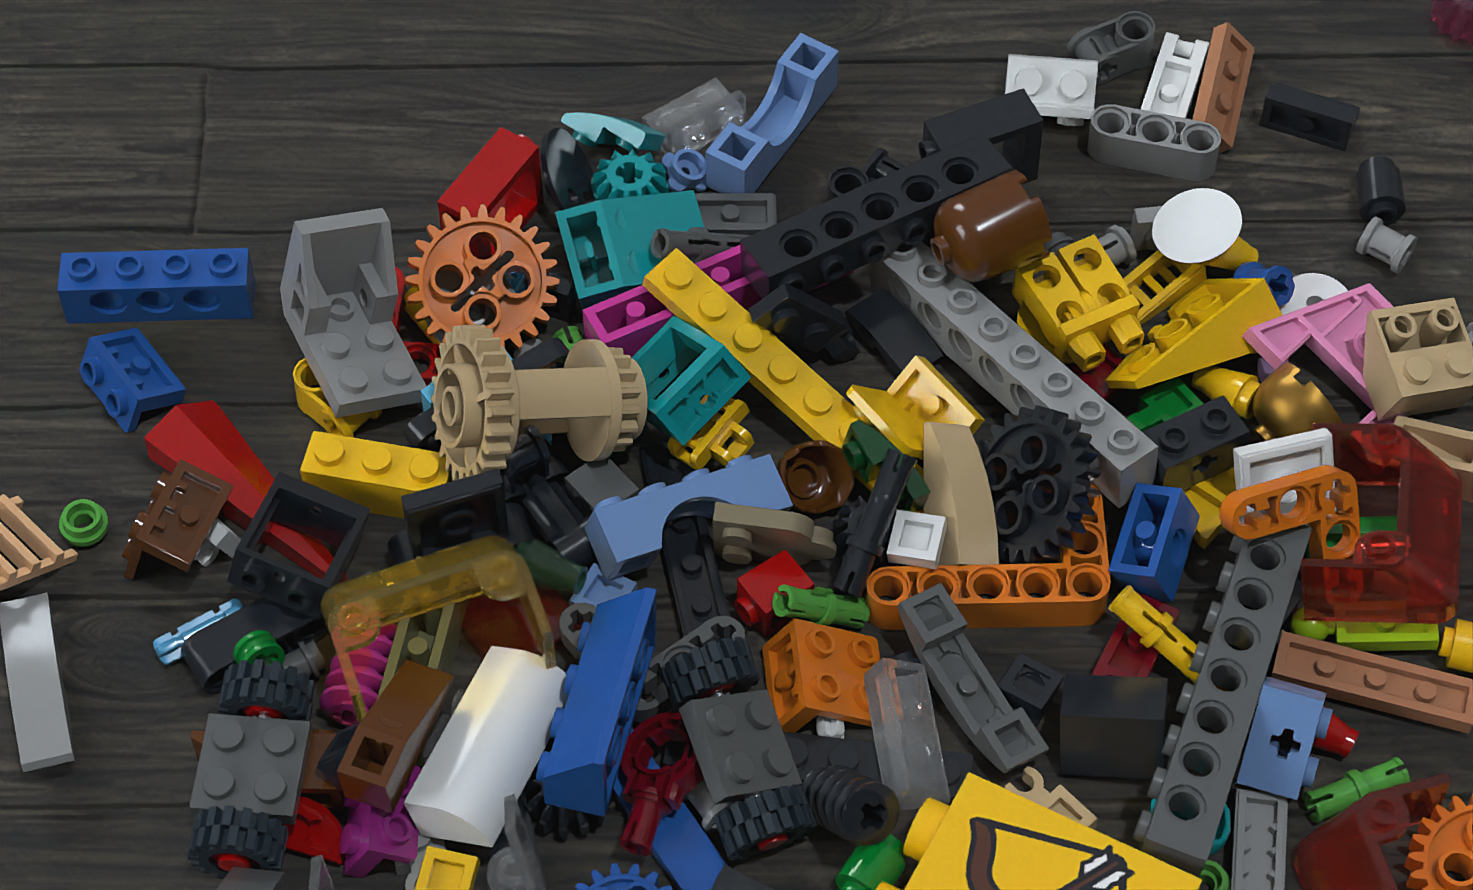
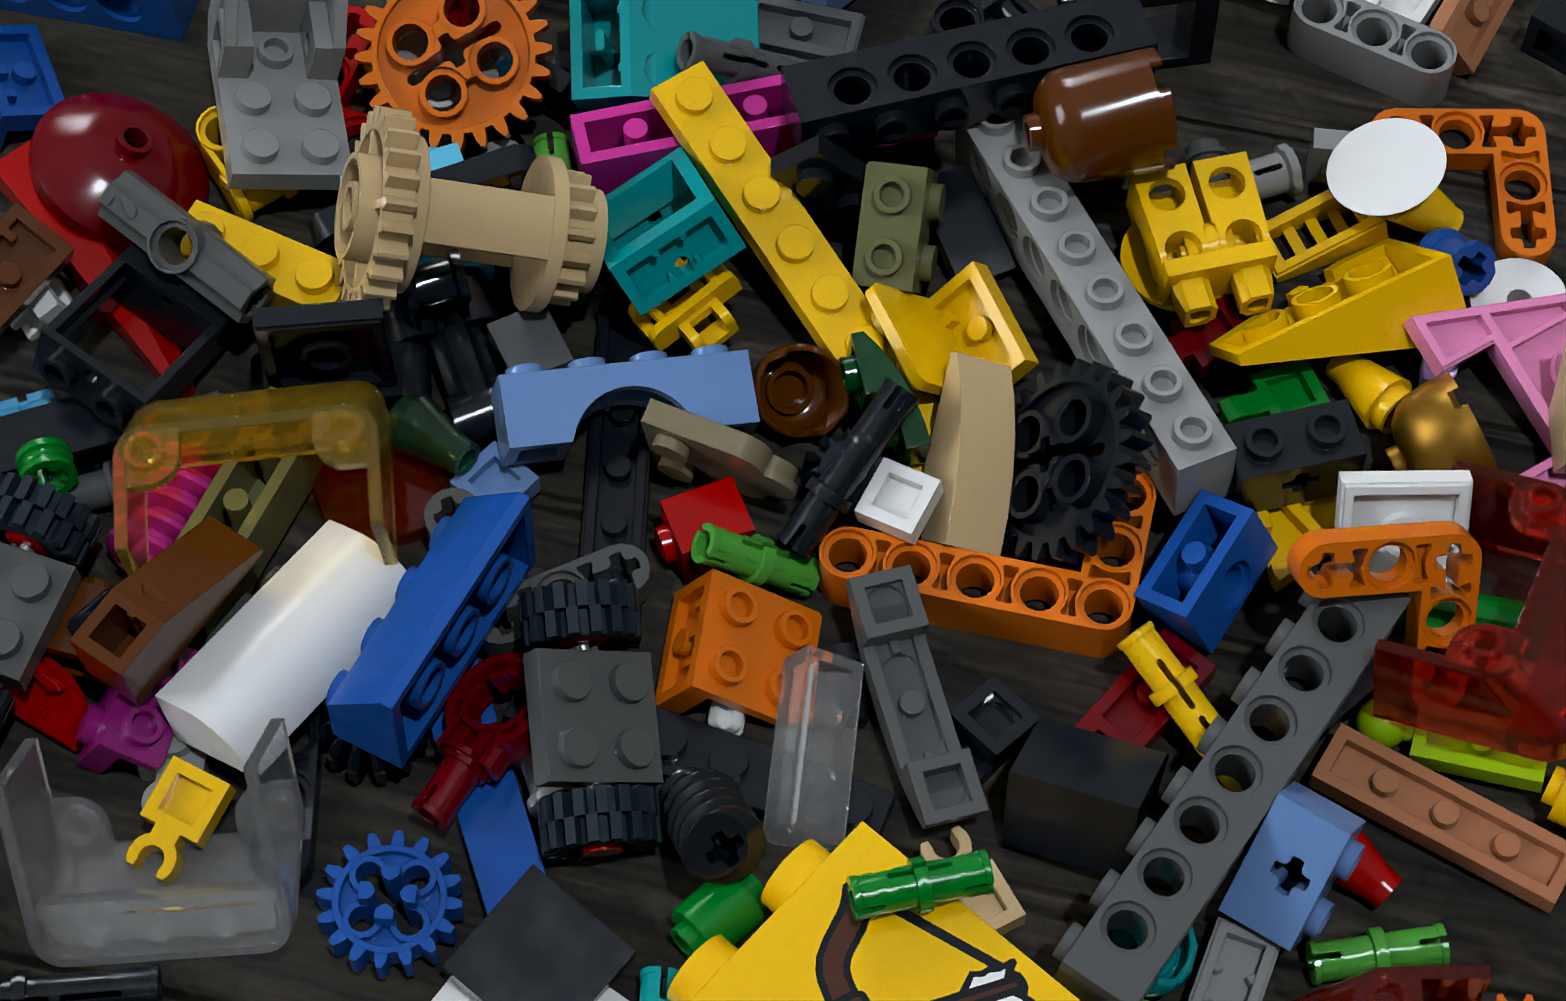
camera: 15 degrees right, 5 degrees up
none -> dark red dish [28,92,210,248]
none -> dark grey piece [97,170,276,324]
none -> green pin [847,849,995,921]
none -> olive bracket [852,161,946,294]
none -> orange beam [1372,108,1556,266]

